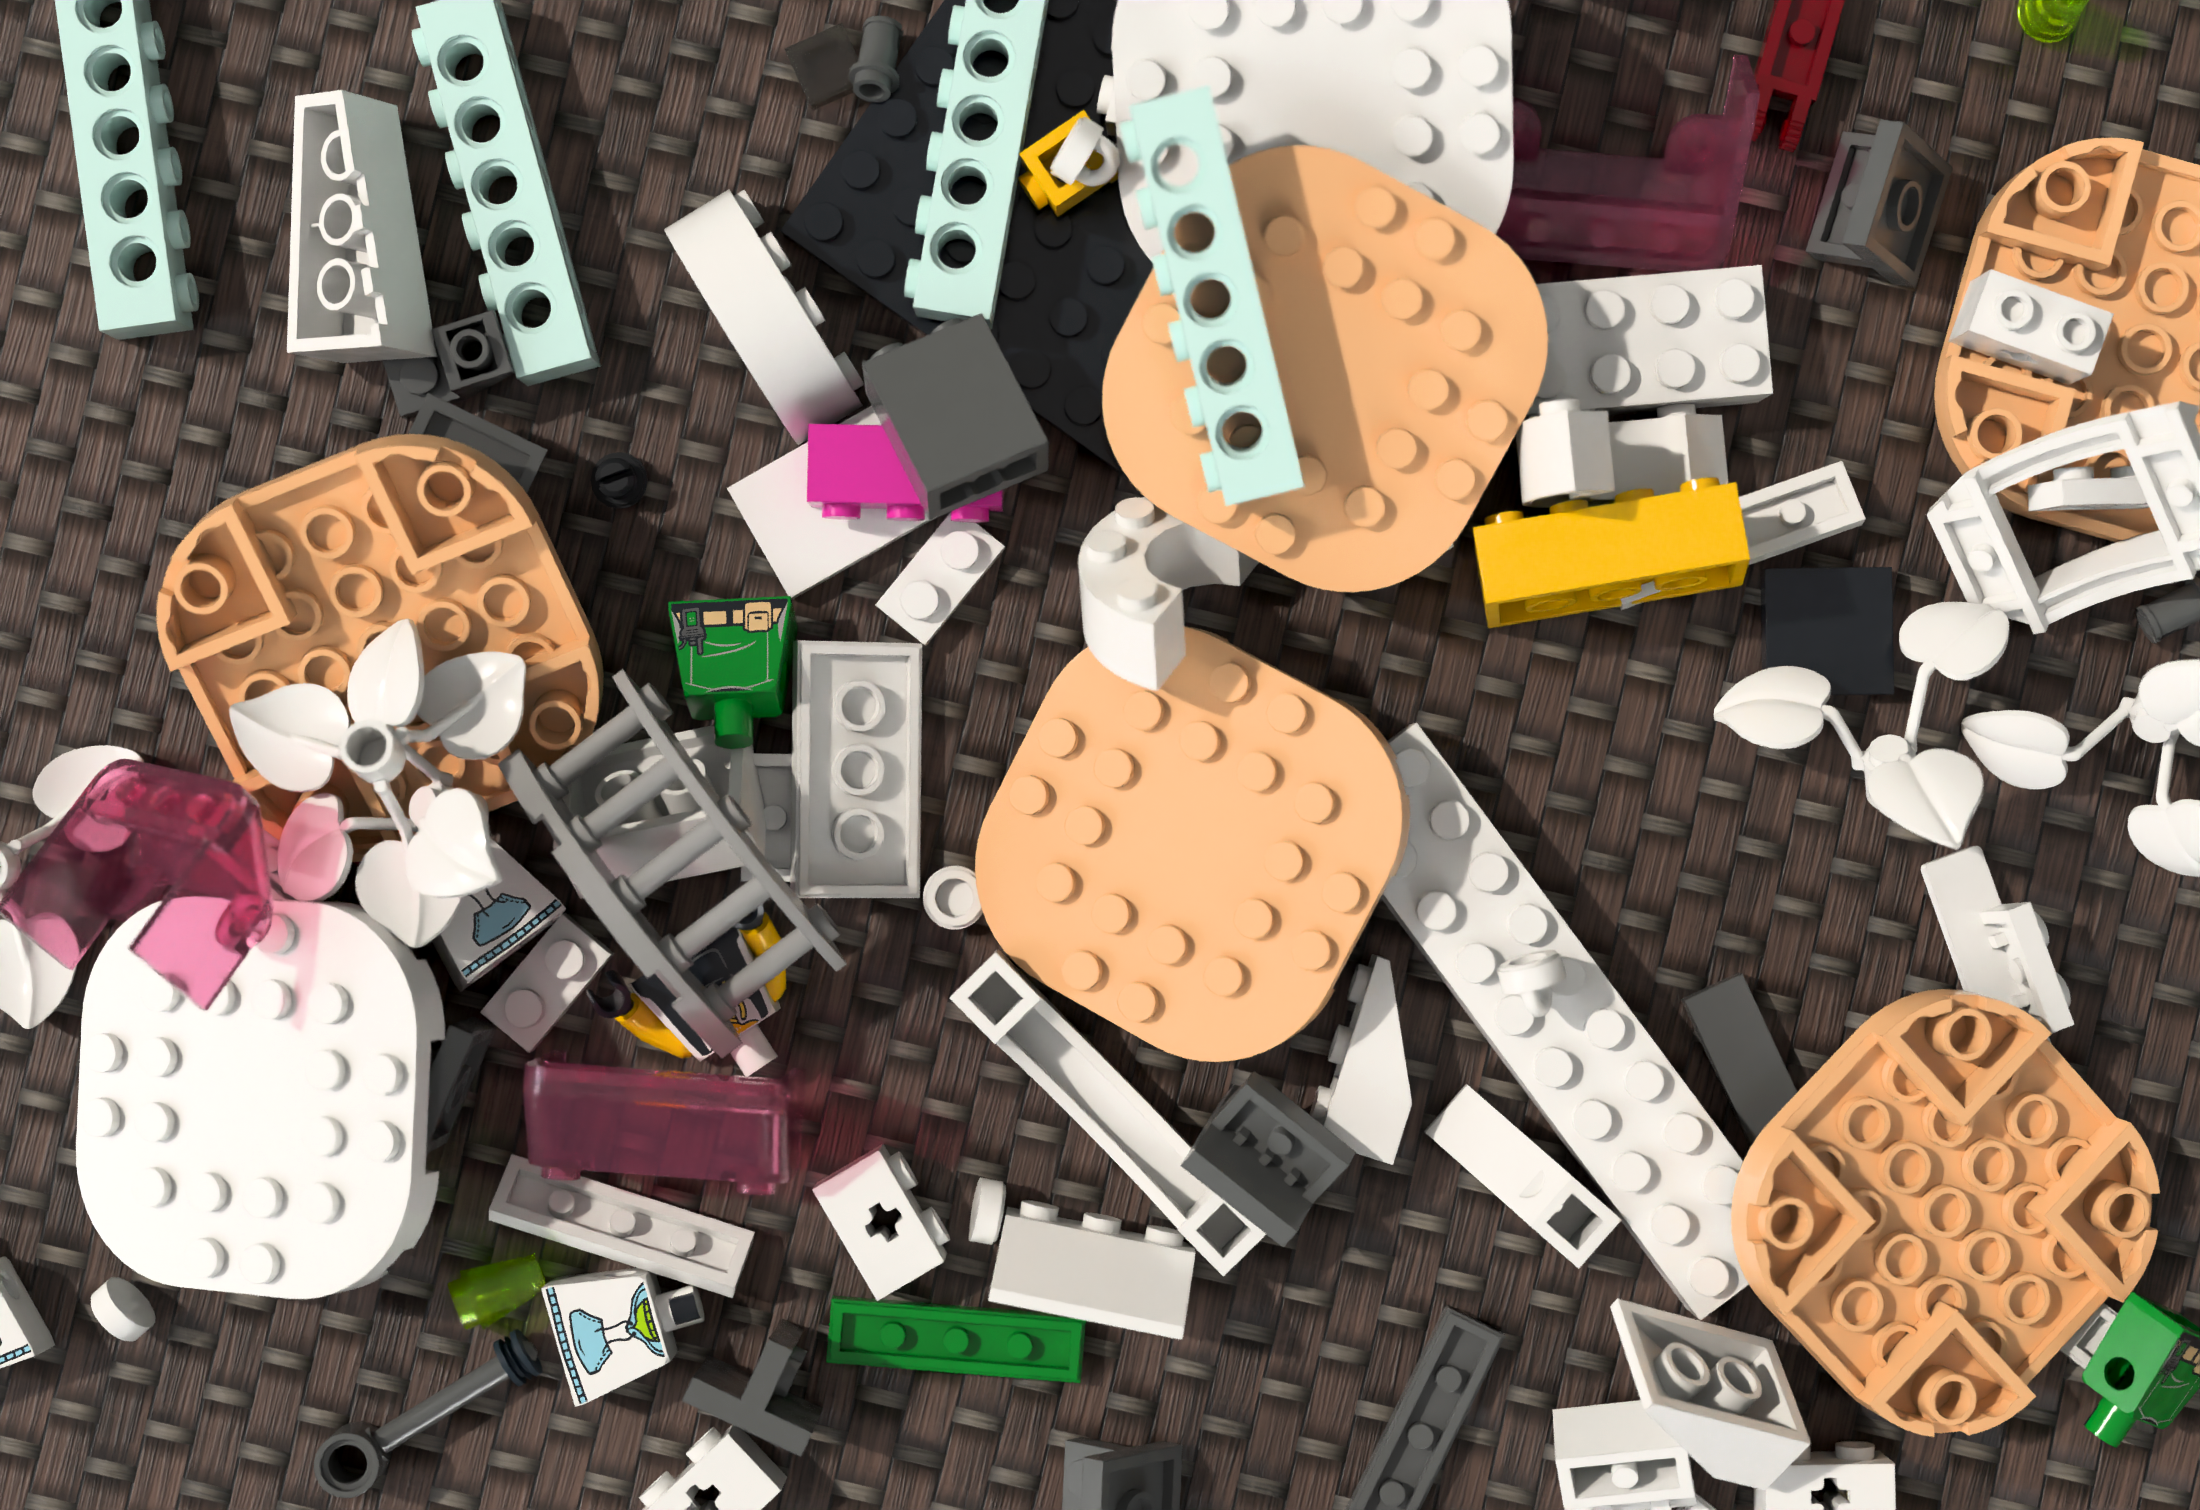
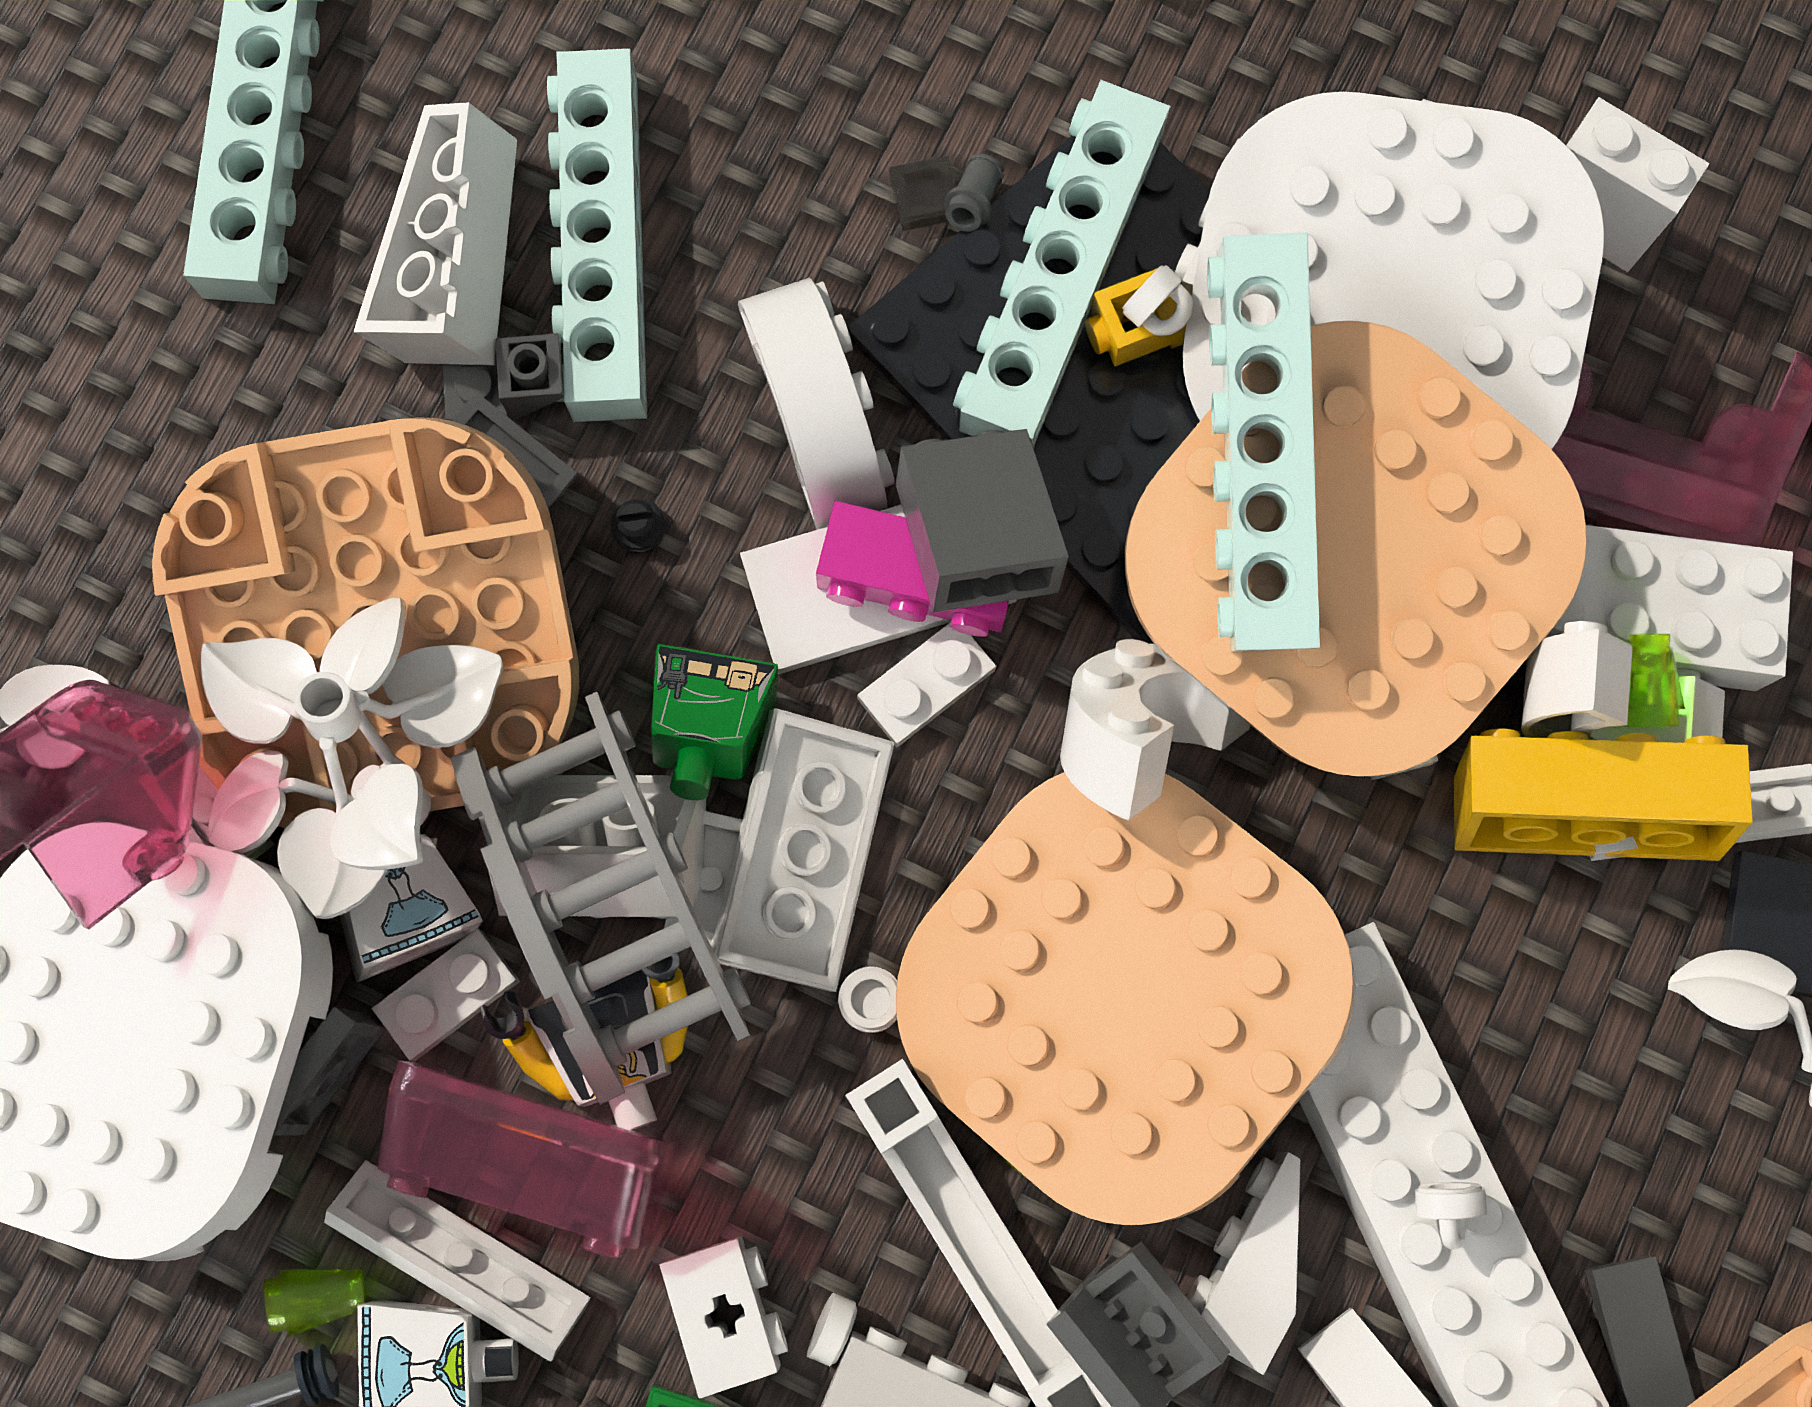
camera: 15 degrees right, 10 degrees down
none -> clear neon green cone [1624,634,1686,727]

